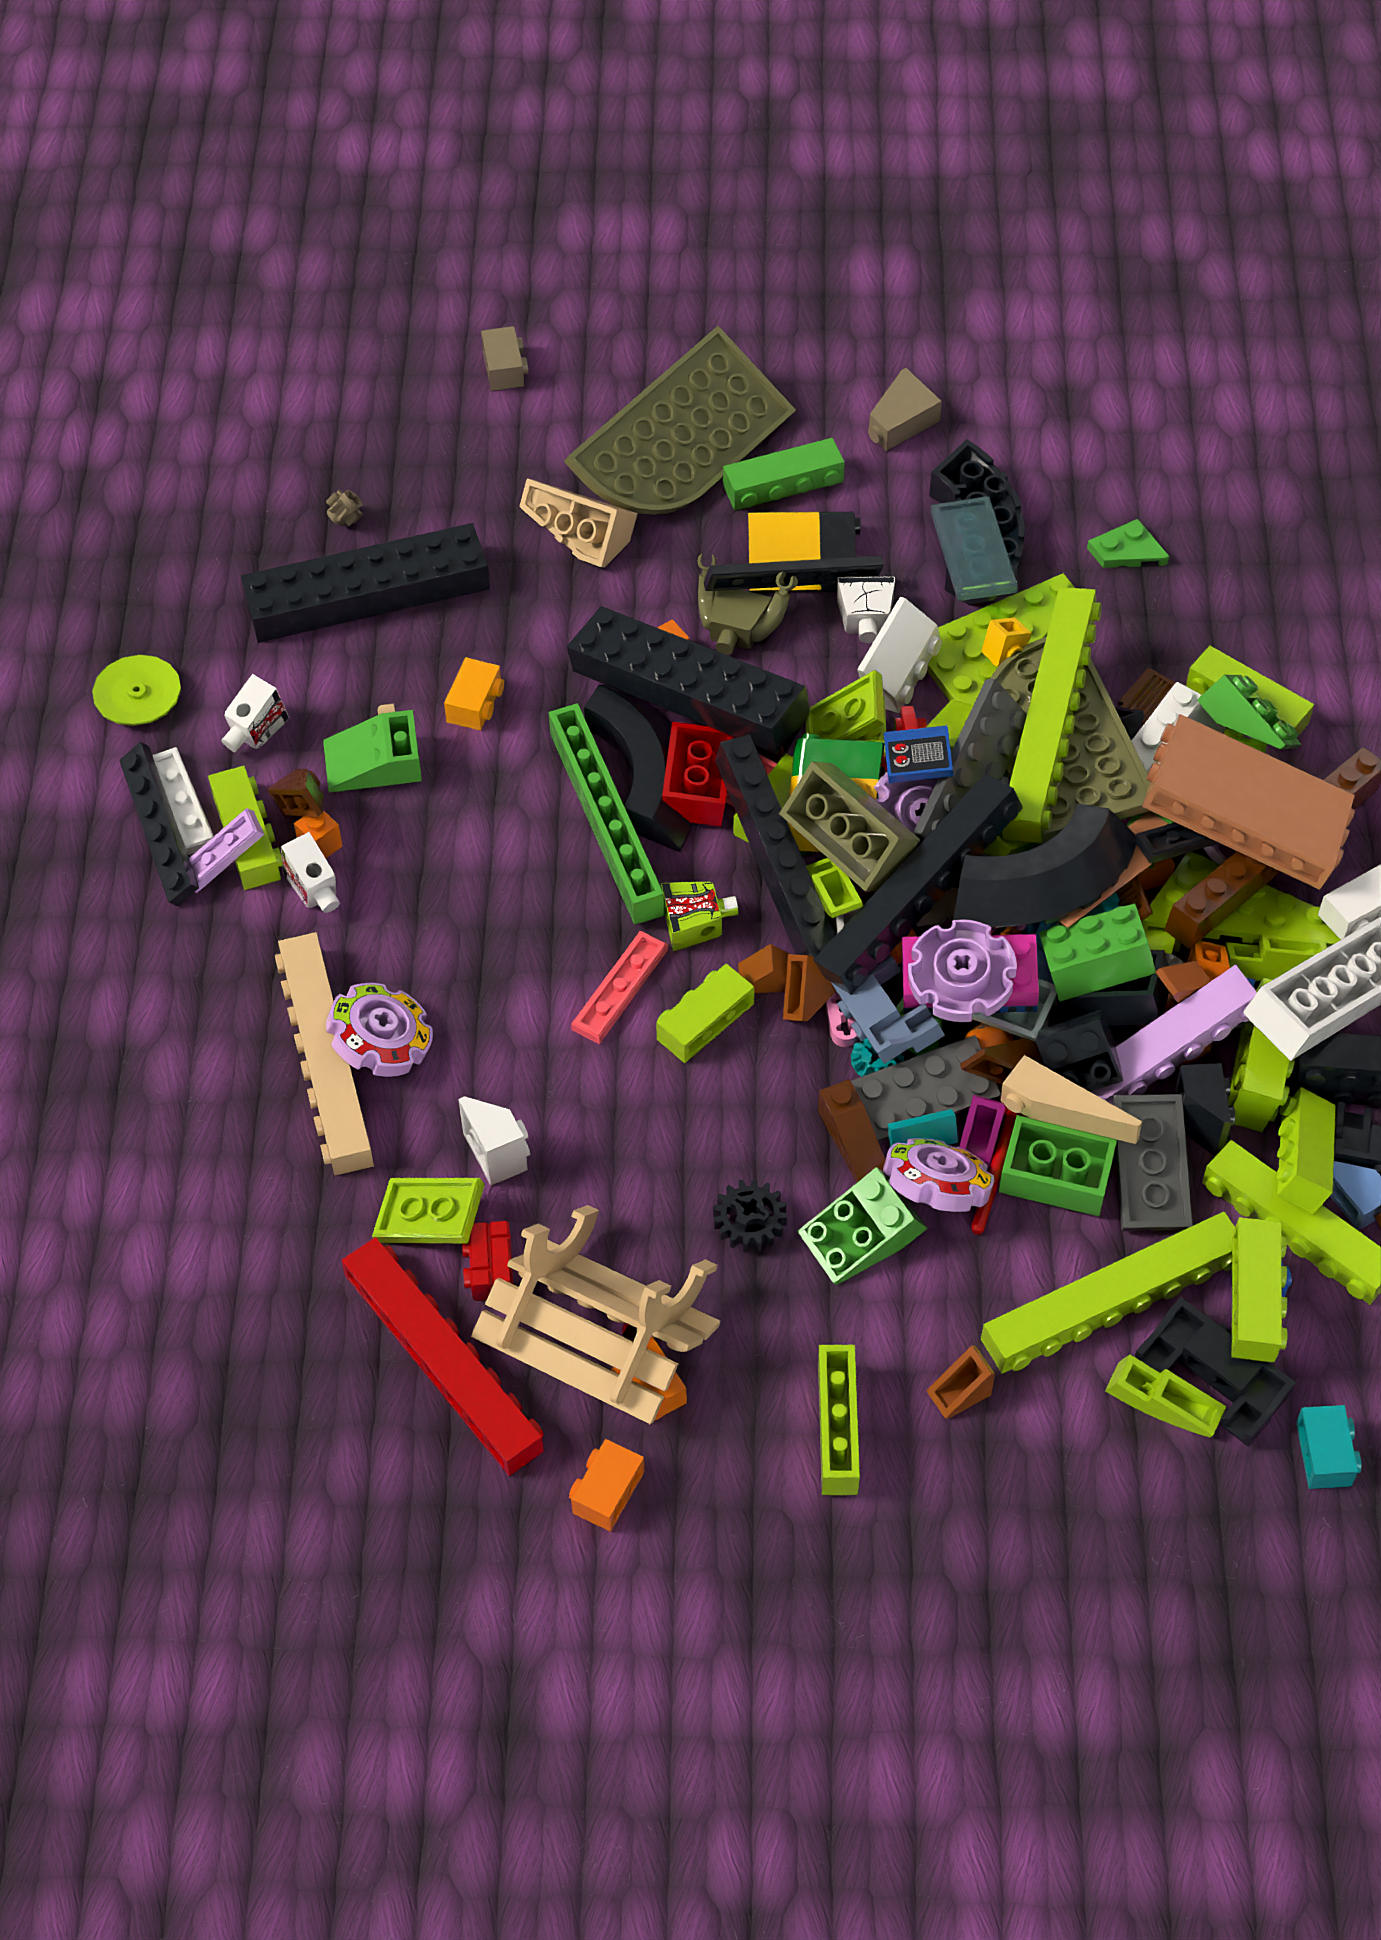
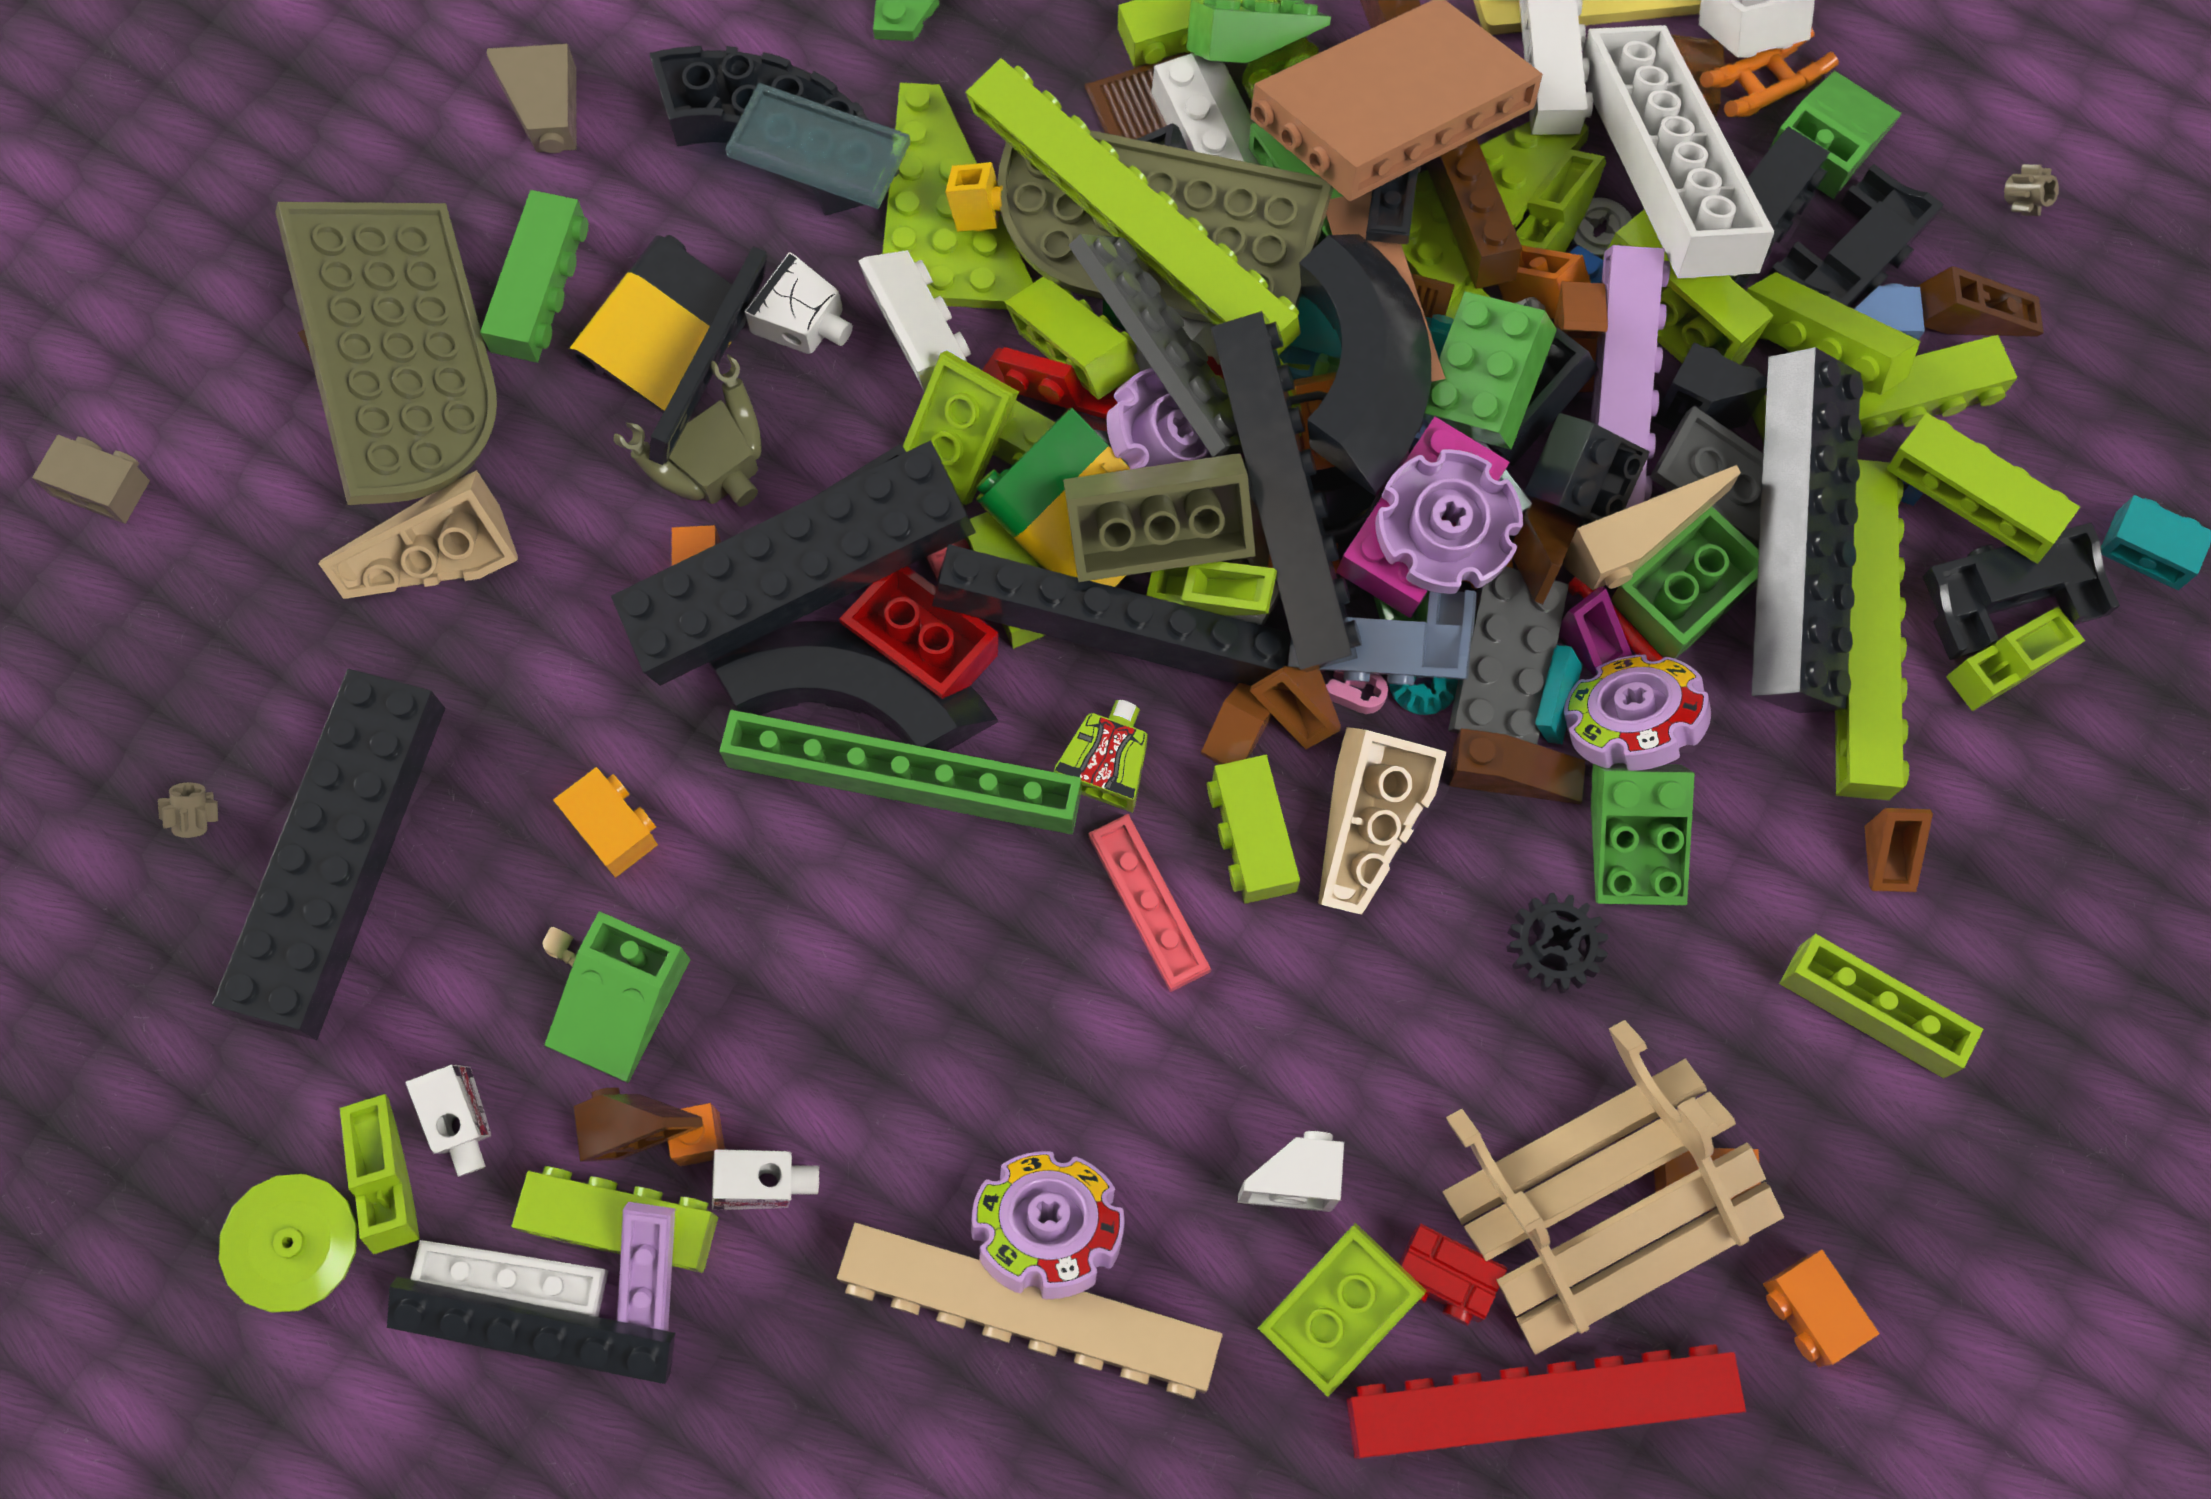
camera: 60 degrees left, 15 degrees up
slope [884,725,953,783] -> none
none -> lime slope [340,1094,420,1254]
none -> tan wedge [1318,727,1446,915]
none -> black brick [1752,347,1864,713]

